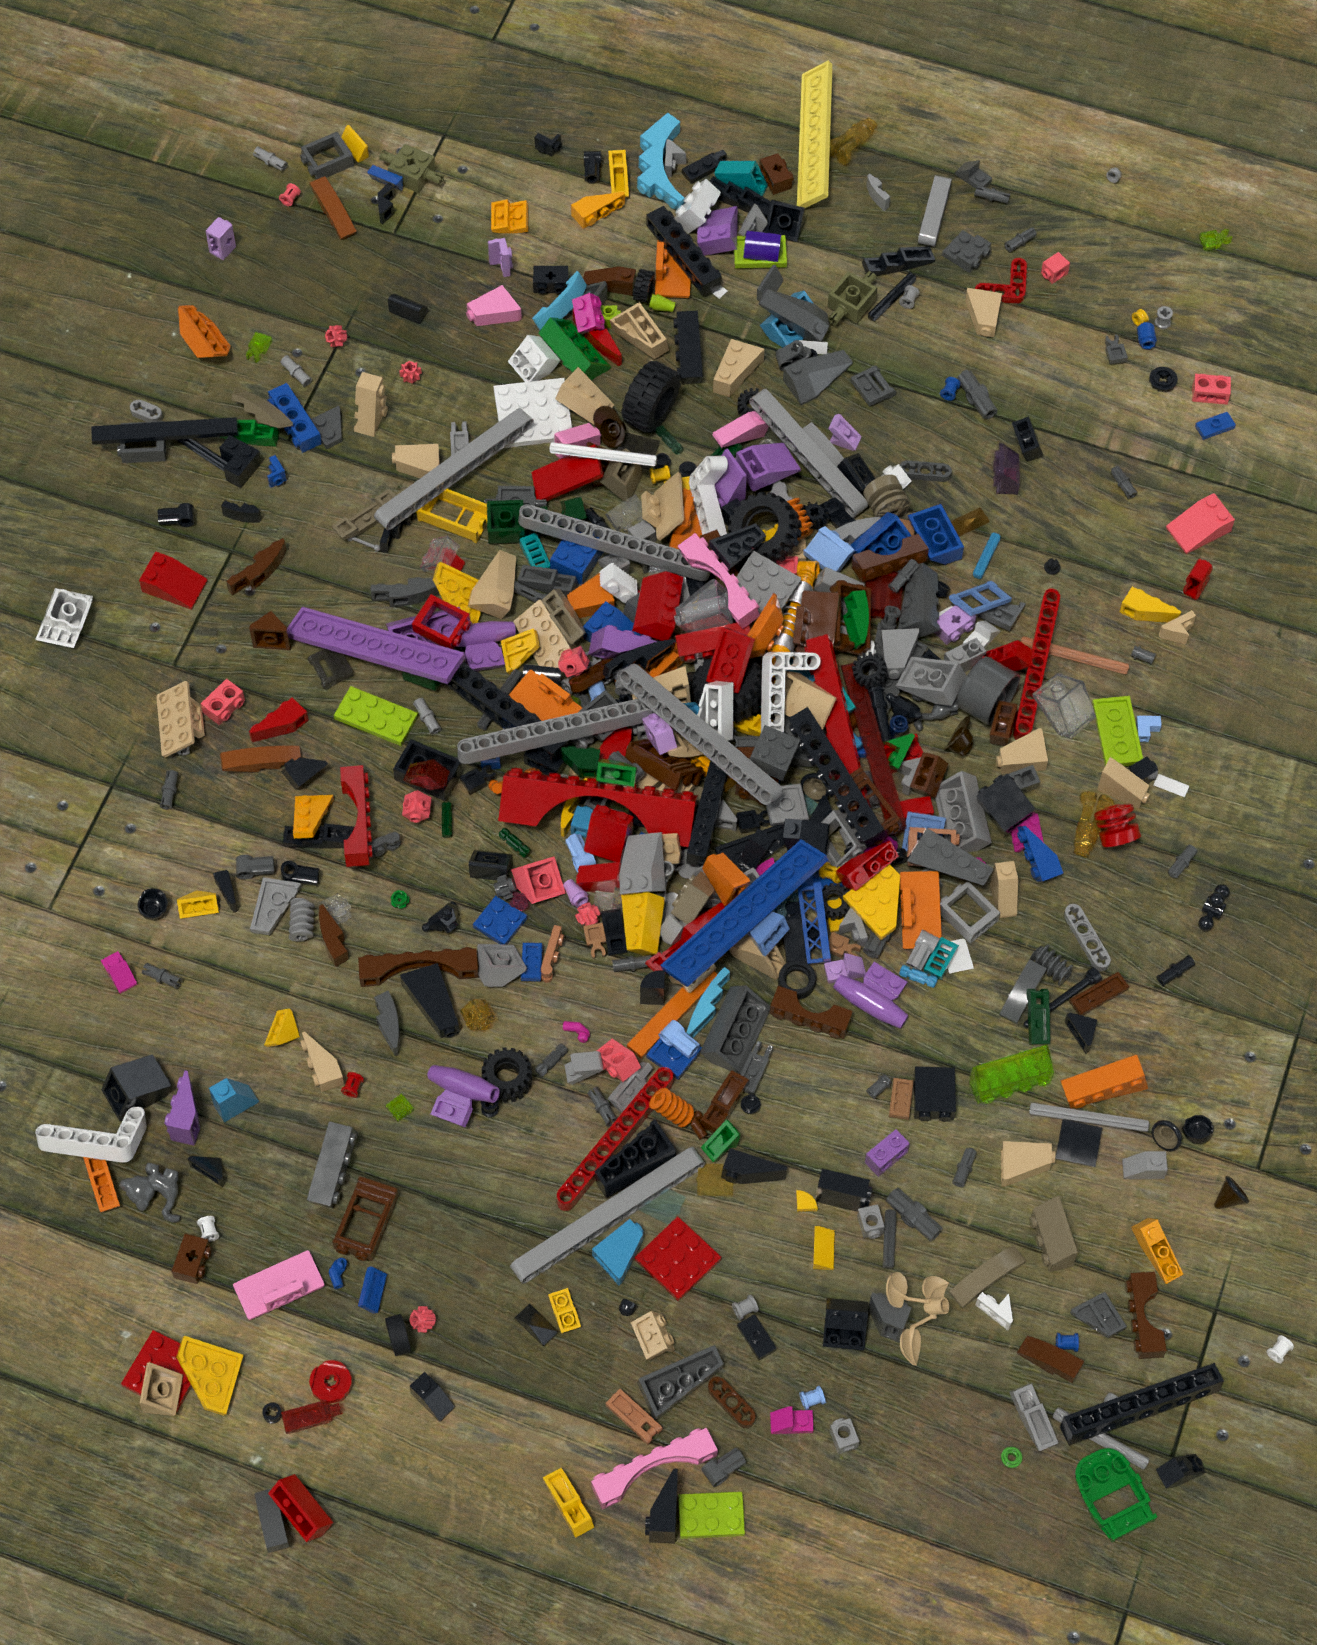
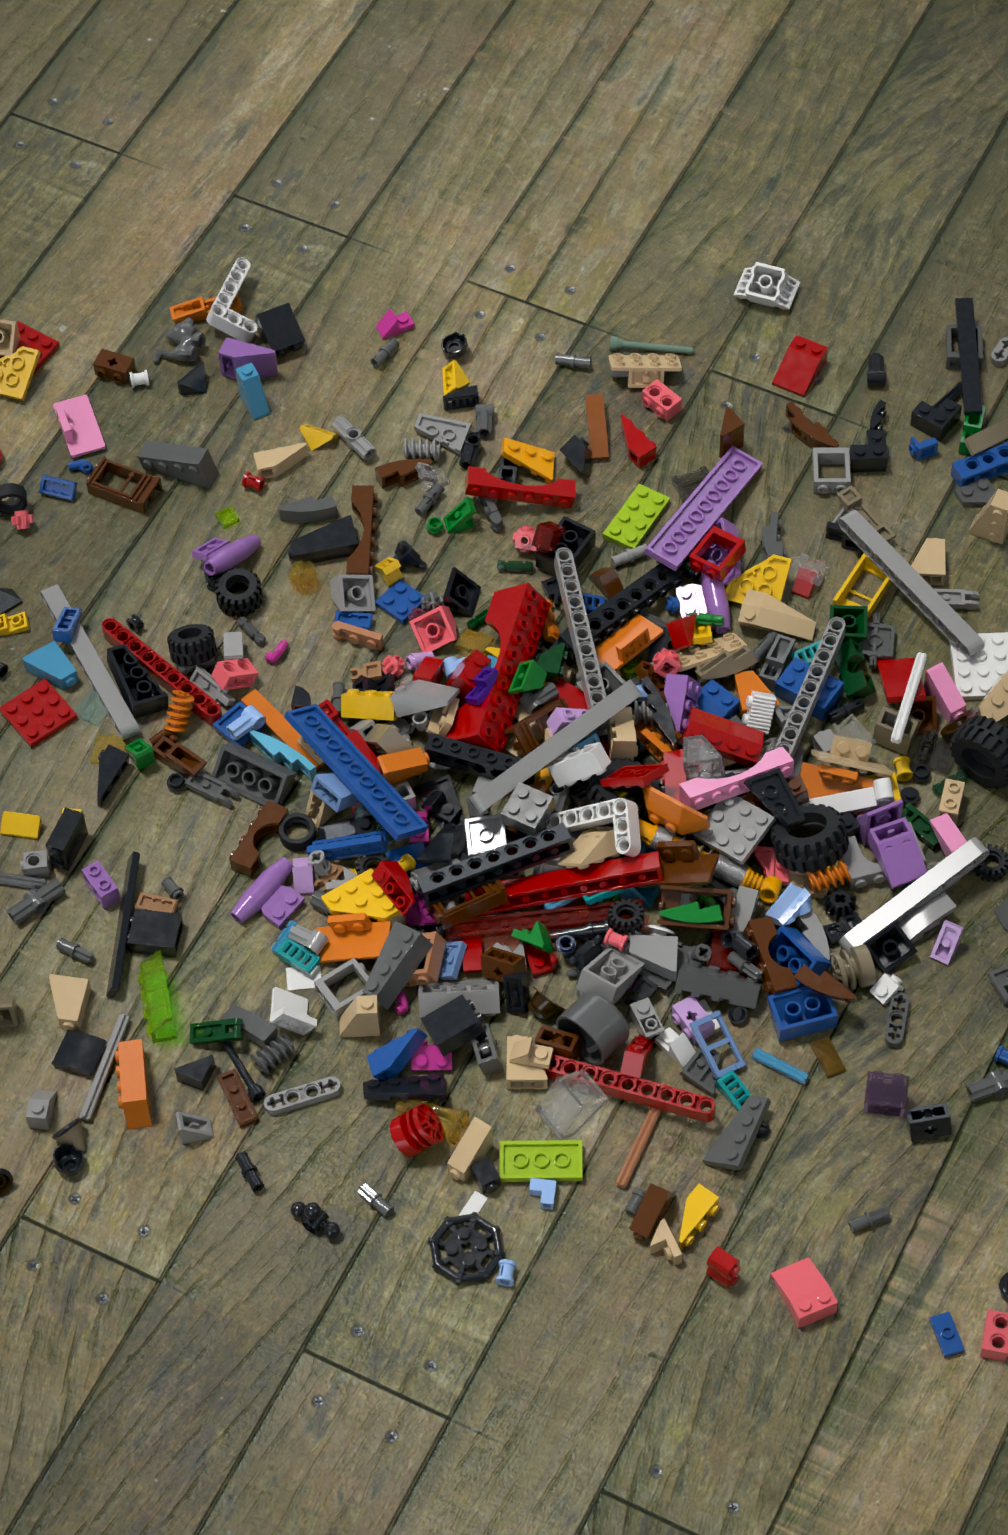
camera: 100 degrees right, 5 degrees down
none -> blue slope [52,607,82,643]
none -> black tile [106,851,140,998]
none -> black bush [126,614,144,633]
none -> black tyre [167,624,217,666]
none -> light grey slope [176,1111,213,1144]
none -> white bracket [270,987,317,1036]
none -> light grey bush [308,850,332,876]
none -> light grey piece [331,416,376,461]
none -> black wing [363,1073,447,1102]
none -> yellow slope [374,557,403,586]
none -> dark grey pin [415,483,445,517]
none -> black plate [428,1212,506,1286]
none -> green slope [443,497,476,533]
none -> clear yellow piece [454,629,495,654]
none -> dark purple slope [464,667,498,706]
none -> light blue bush [495,1259,517,1287]
none -> black slope [503,972,531,1014]
none -> tan slope [509,1037,554,1069]
none -> reddish brown slope [588,567,624,600]
none -> coral bush [603,928,629,952]
none -> sand green piece [610,336,694,354]
none -> reddish brown slope [629,1183,676,1241]
none -> blue plate [666,596,680,614]
none -> red slope [666,614,697,651]
none -> green axle [689,612,724,626]
none -> dark grey wing [702,1095,771,1170]
none -> teal slope [716,1070,752,1111]
none -> black piece [721,930,759,961]
none -> reddish brown slope [794,964,857,1002]
none -> light grey window [812,448,851,494]
none -> black brick [849,430,888,473]
none -> tan bracket [939,779,965,825]

